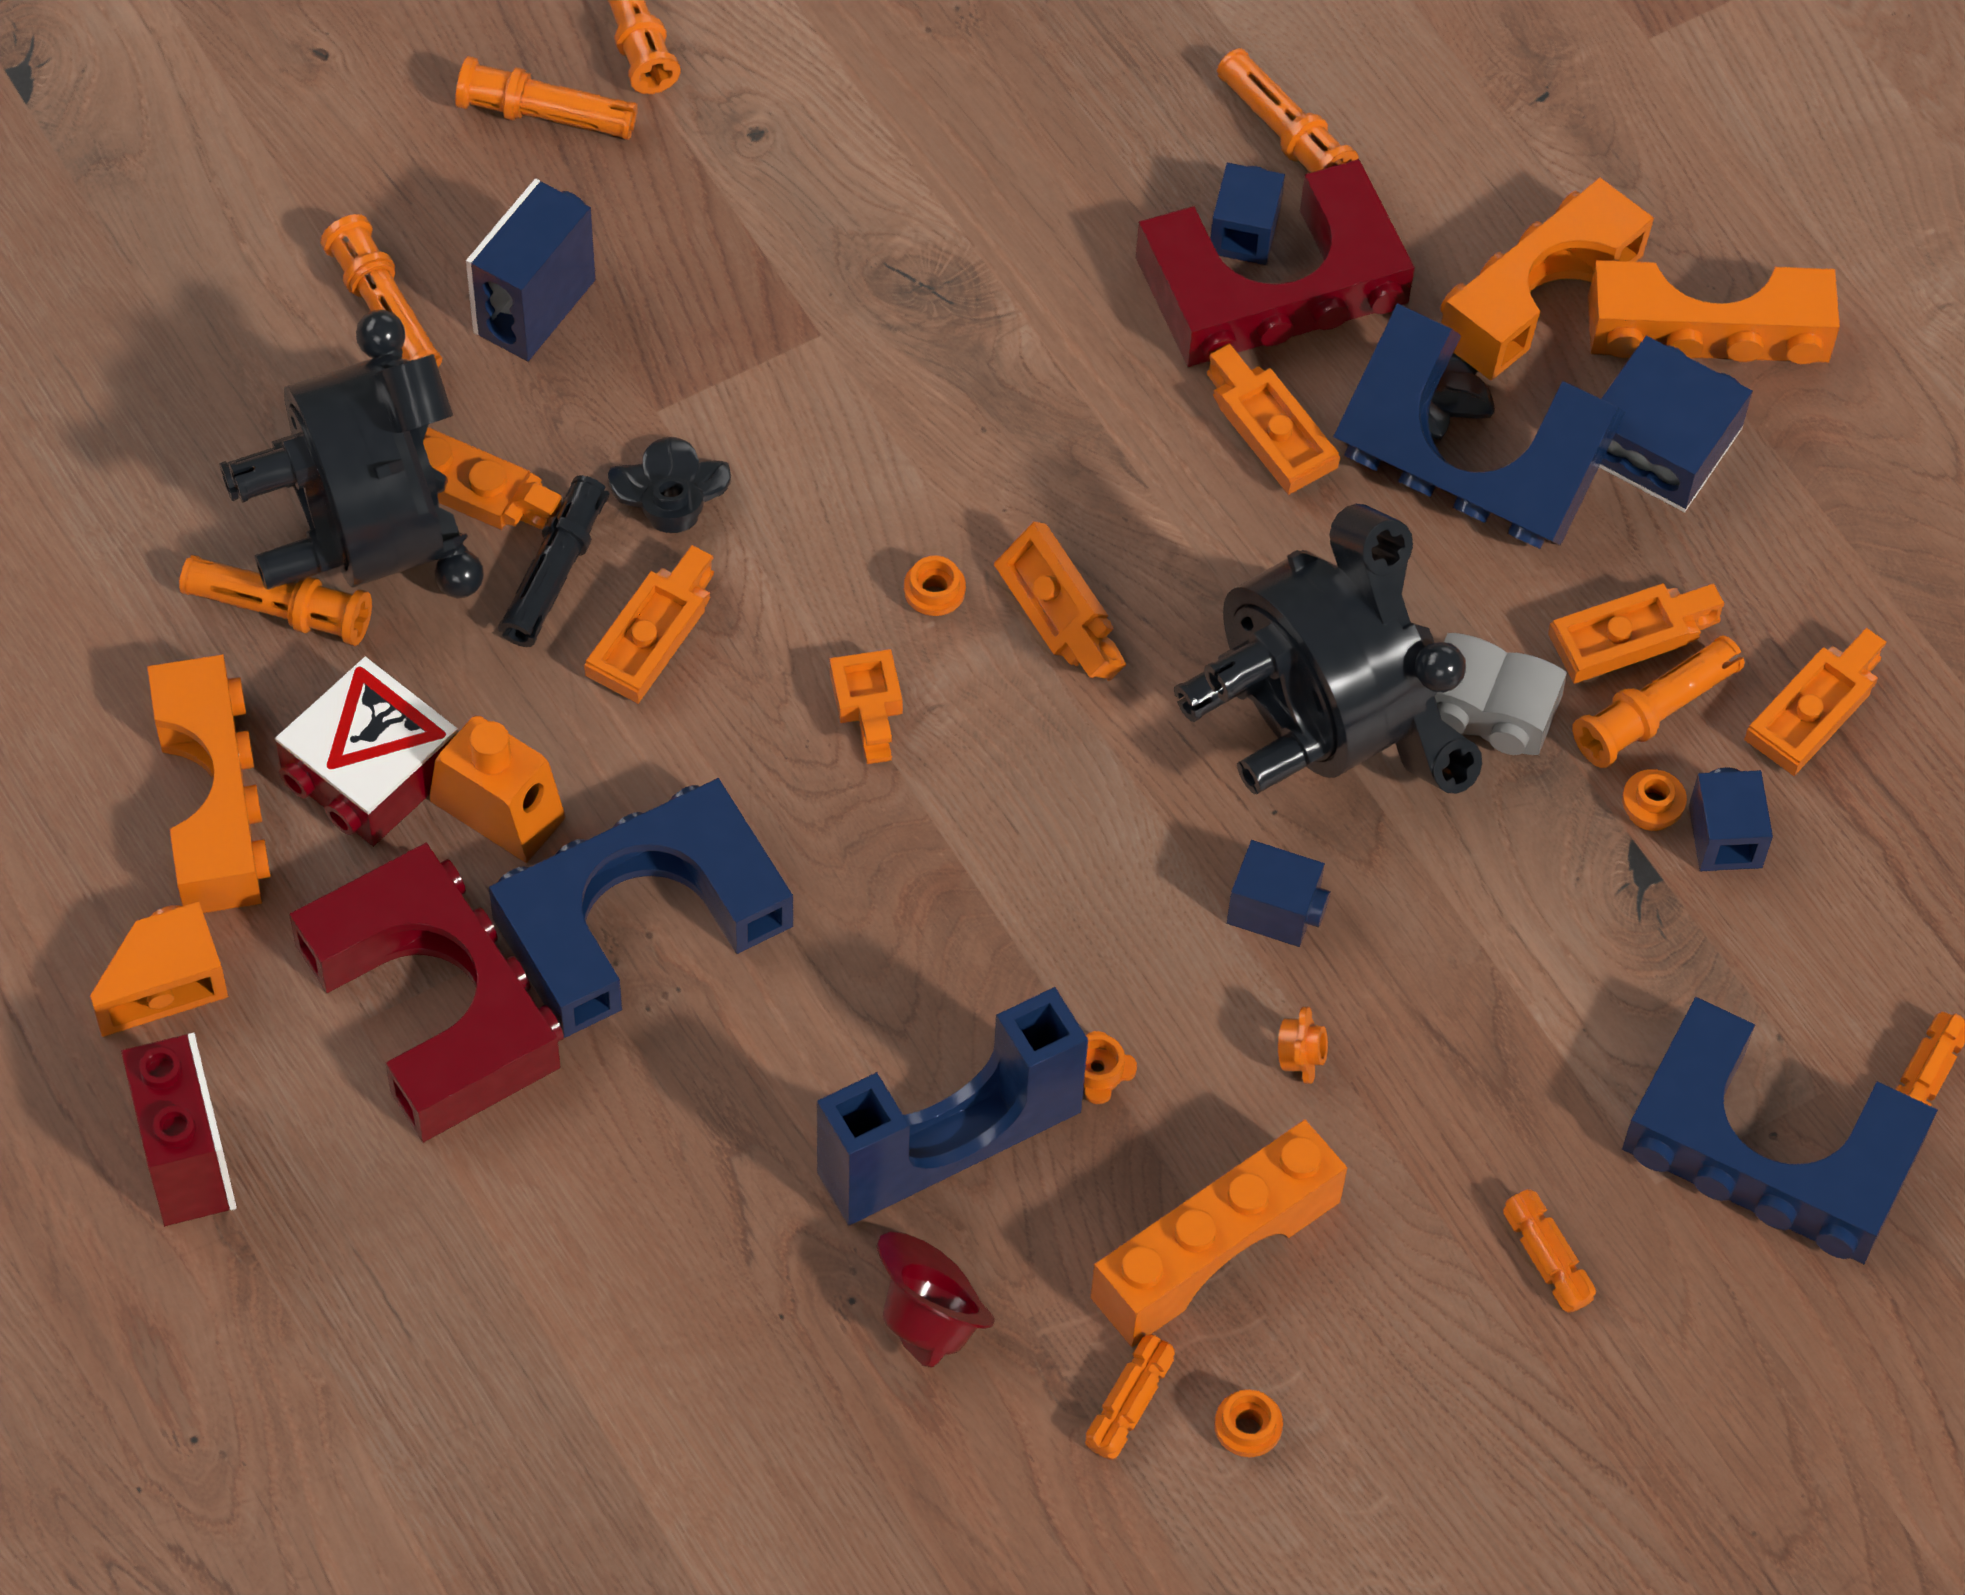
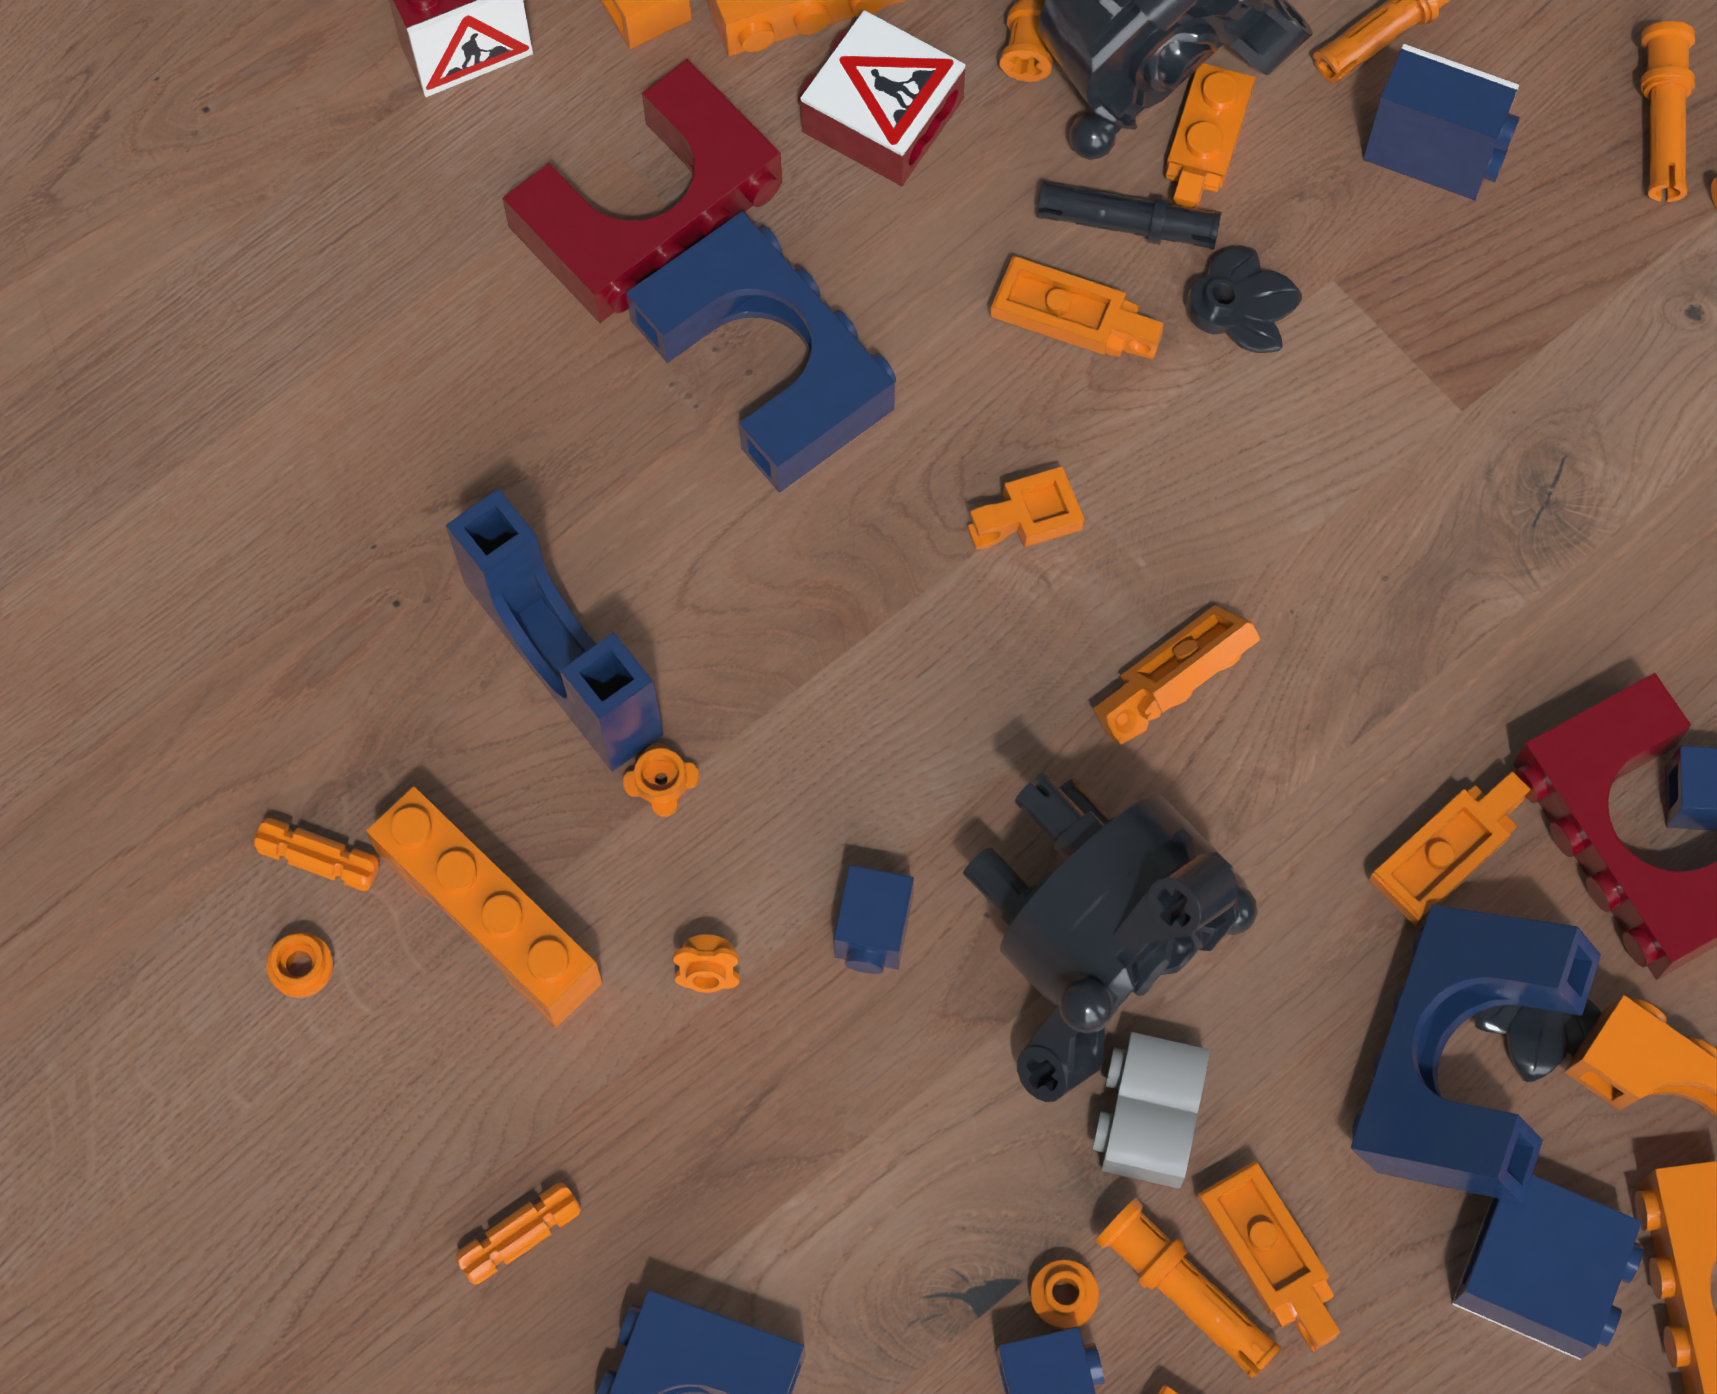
camera: 85 degrees right, 10 degrees up
orange torso [430,716,565,863] -> none
dark red piece [876,1232,995,1367] -> none
orange plate [904,555,966,616] -> none

